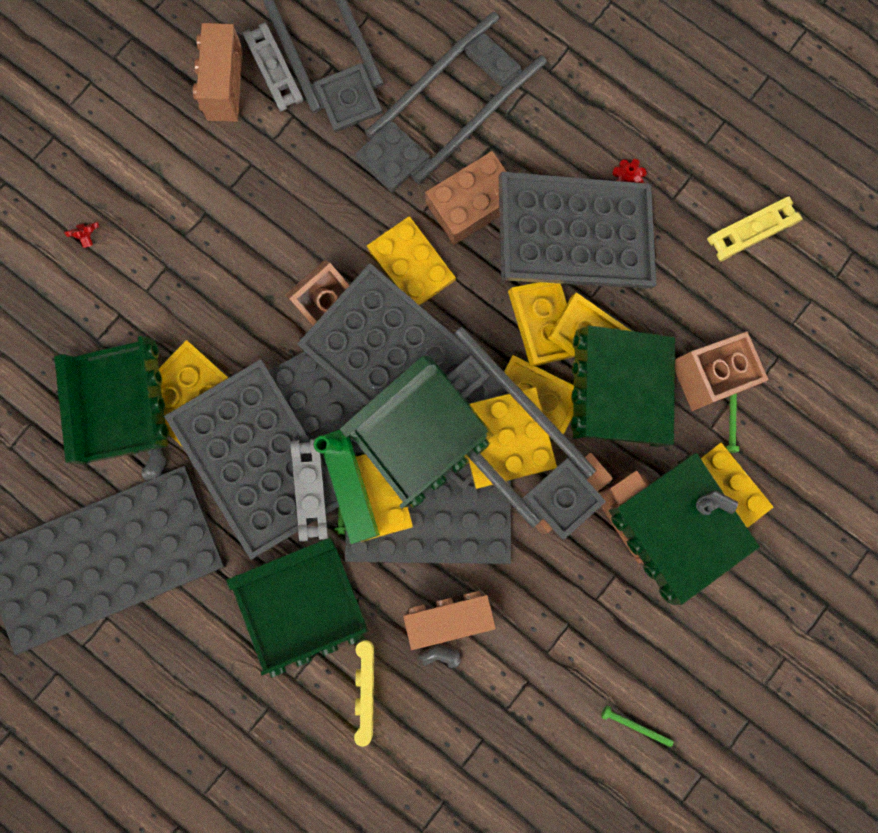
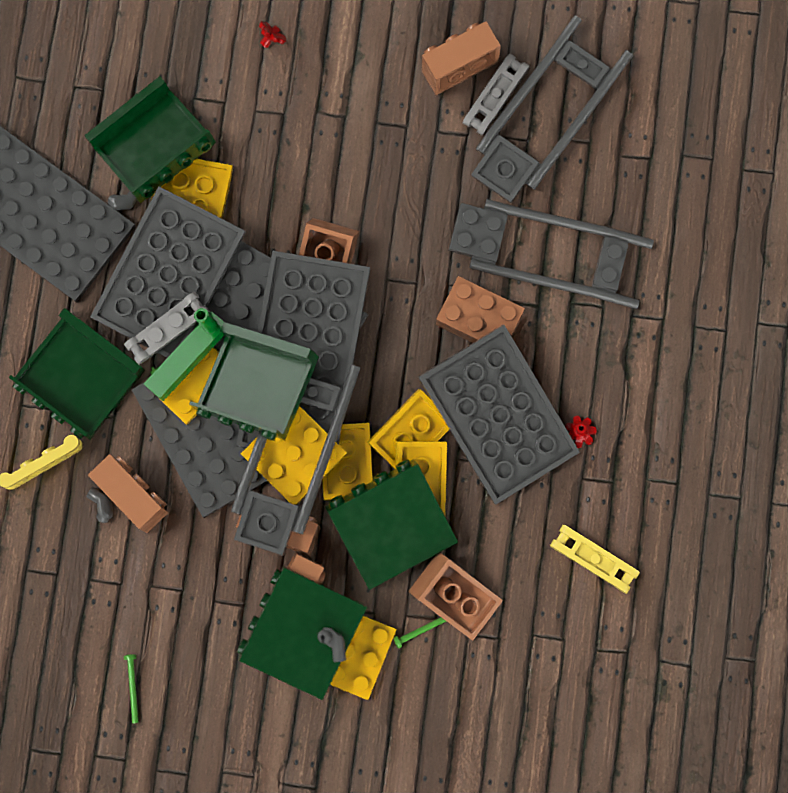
camera: 65 degrees right, 0 degrees up
yellow plate [367,216,456,306] -> none

